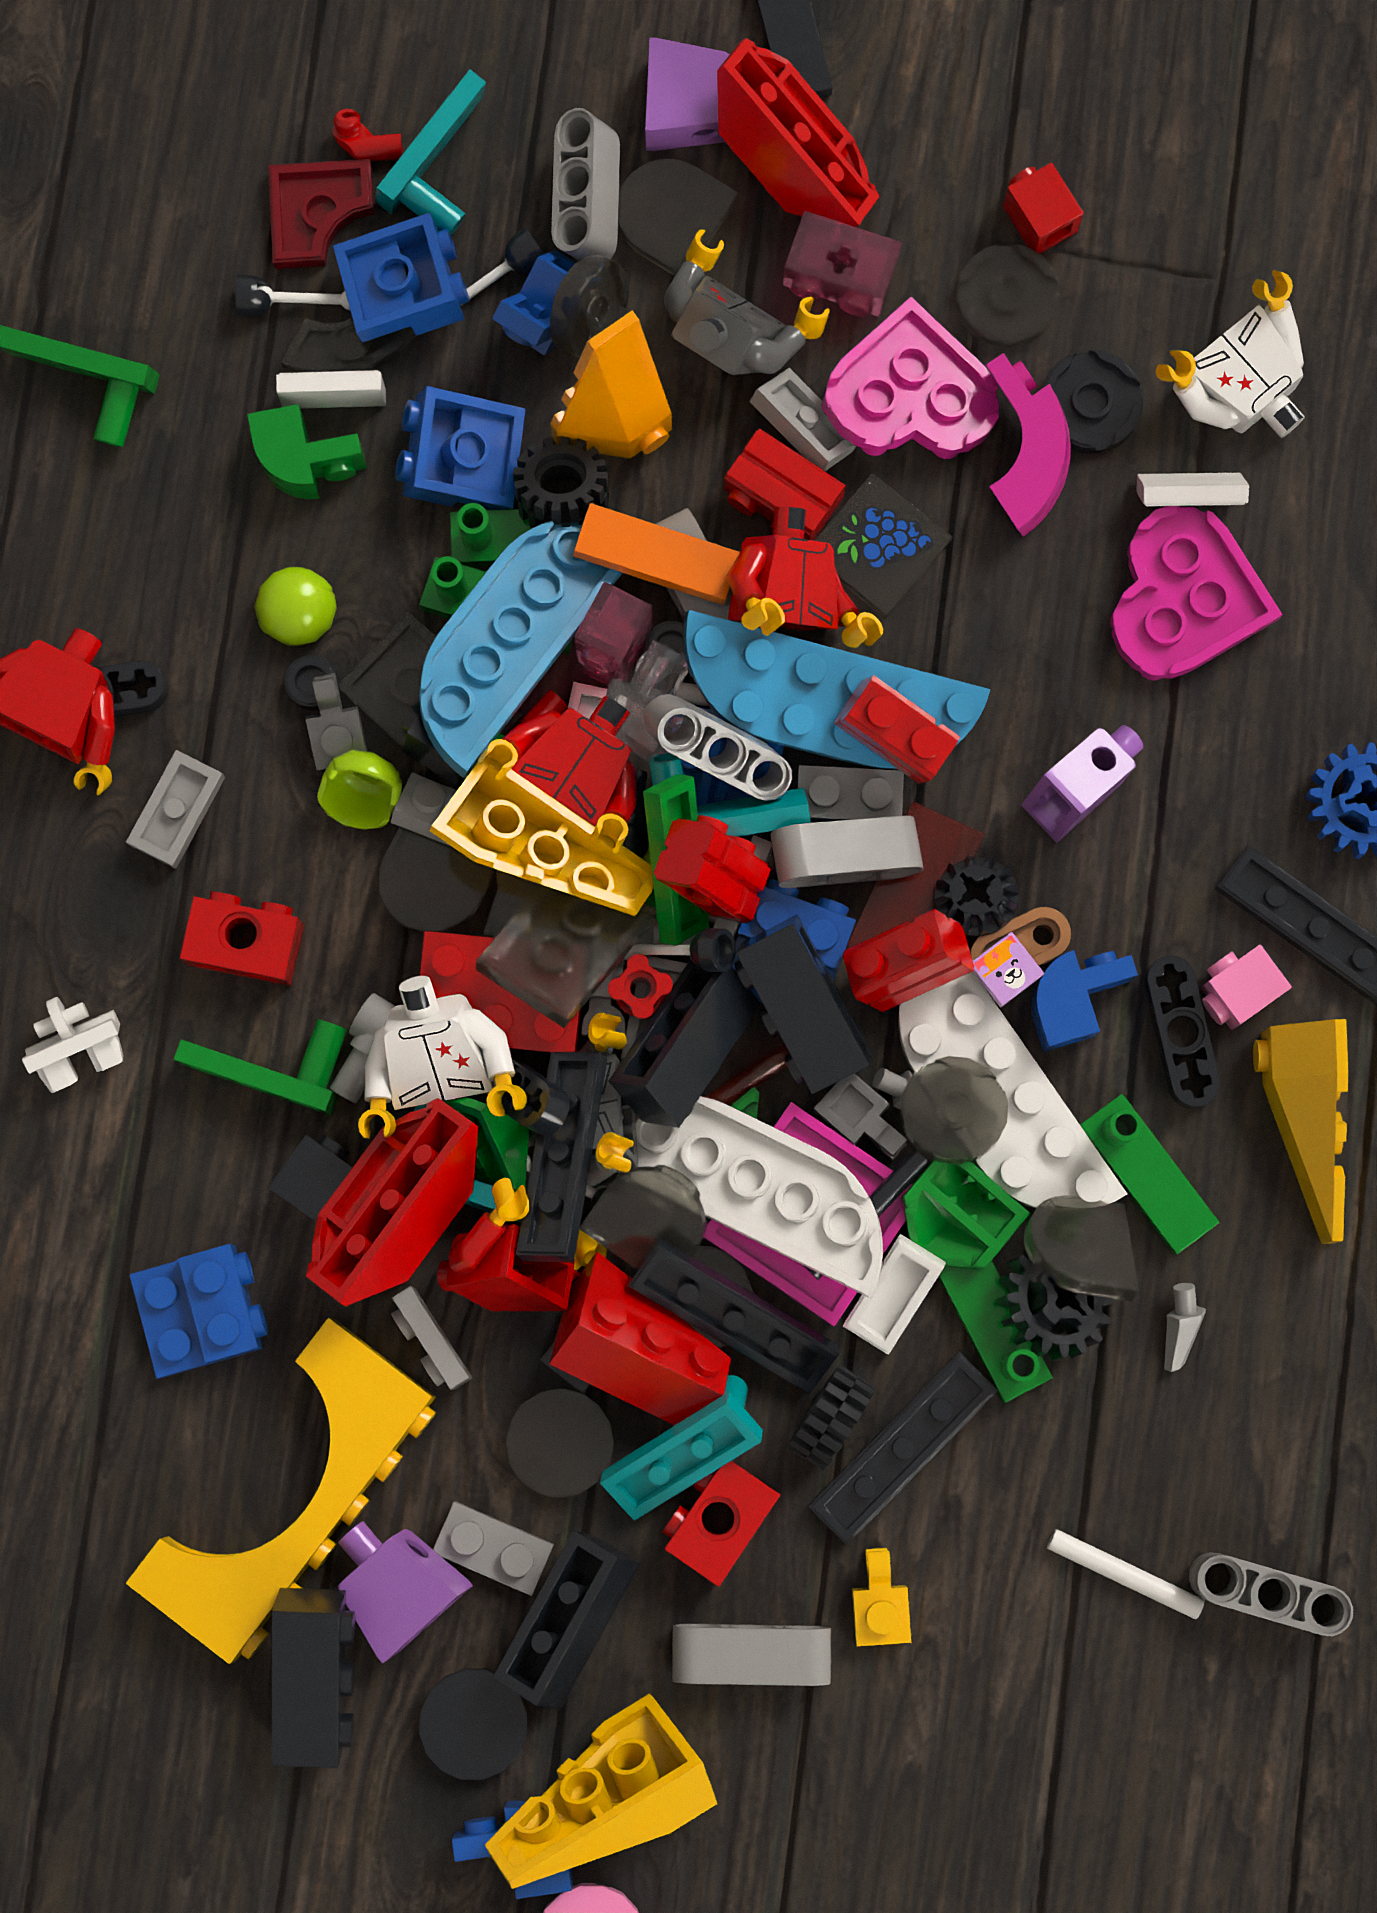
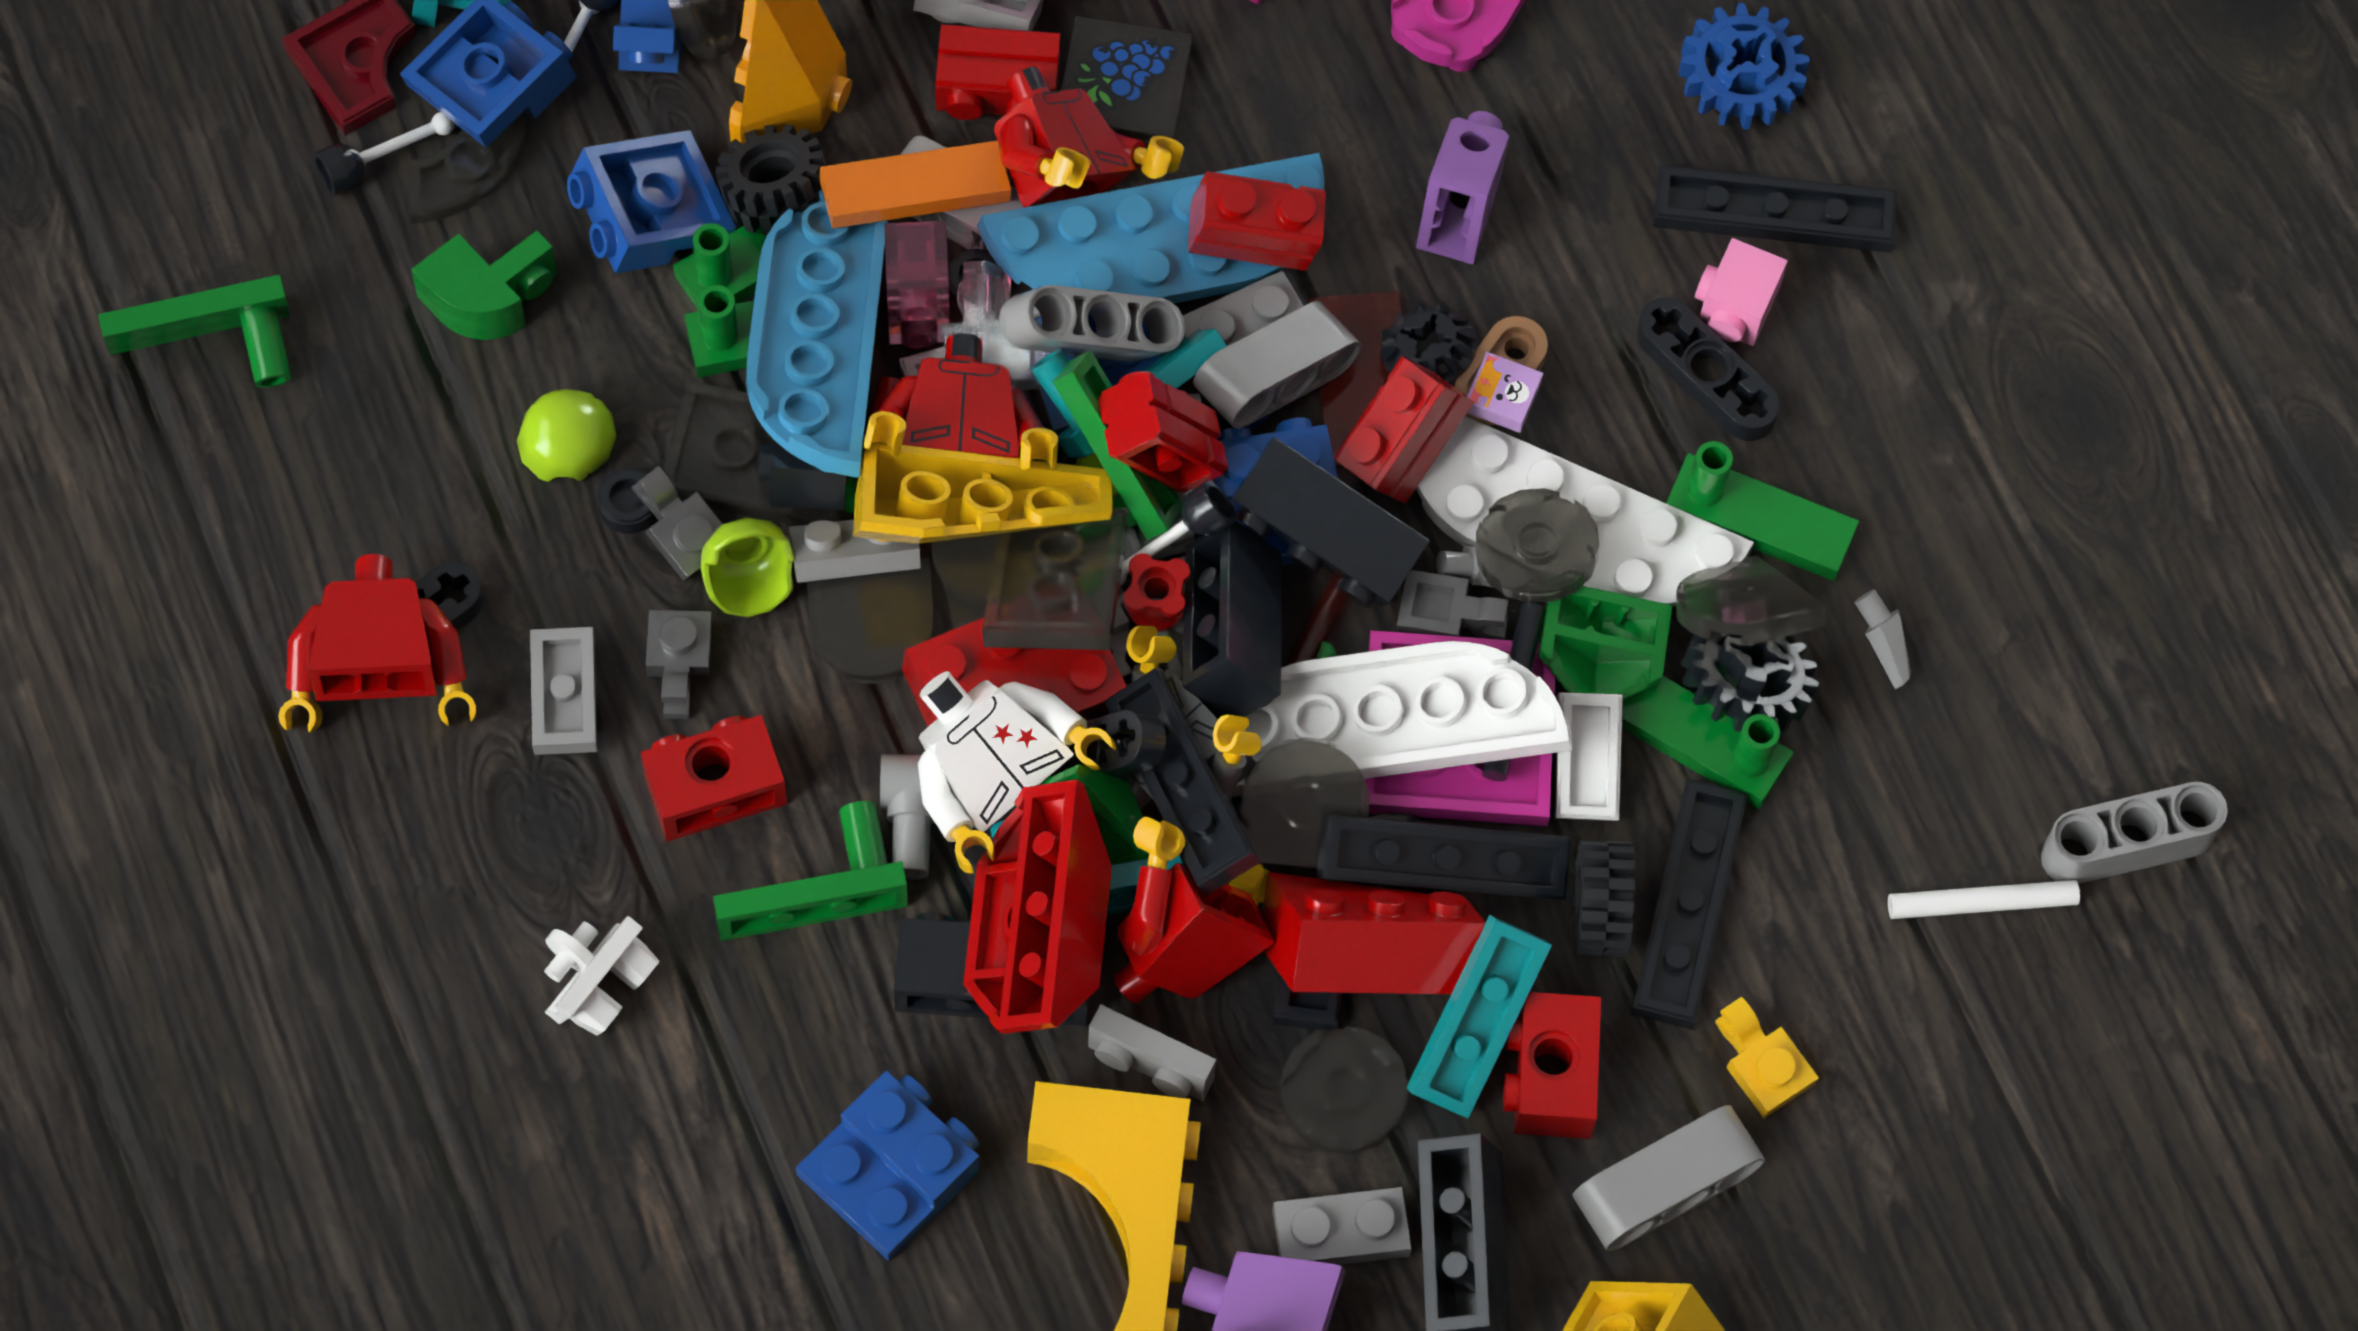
camera: 35 degrees left, 15 degrees down
white tile [276,370,386,408] -> none
blue brick [1031,950,1138,1052] -> none
yellow wedge [1253,1019,1348,1244] -> none
none -> flat silver plate [646,610,713,720]

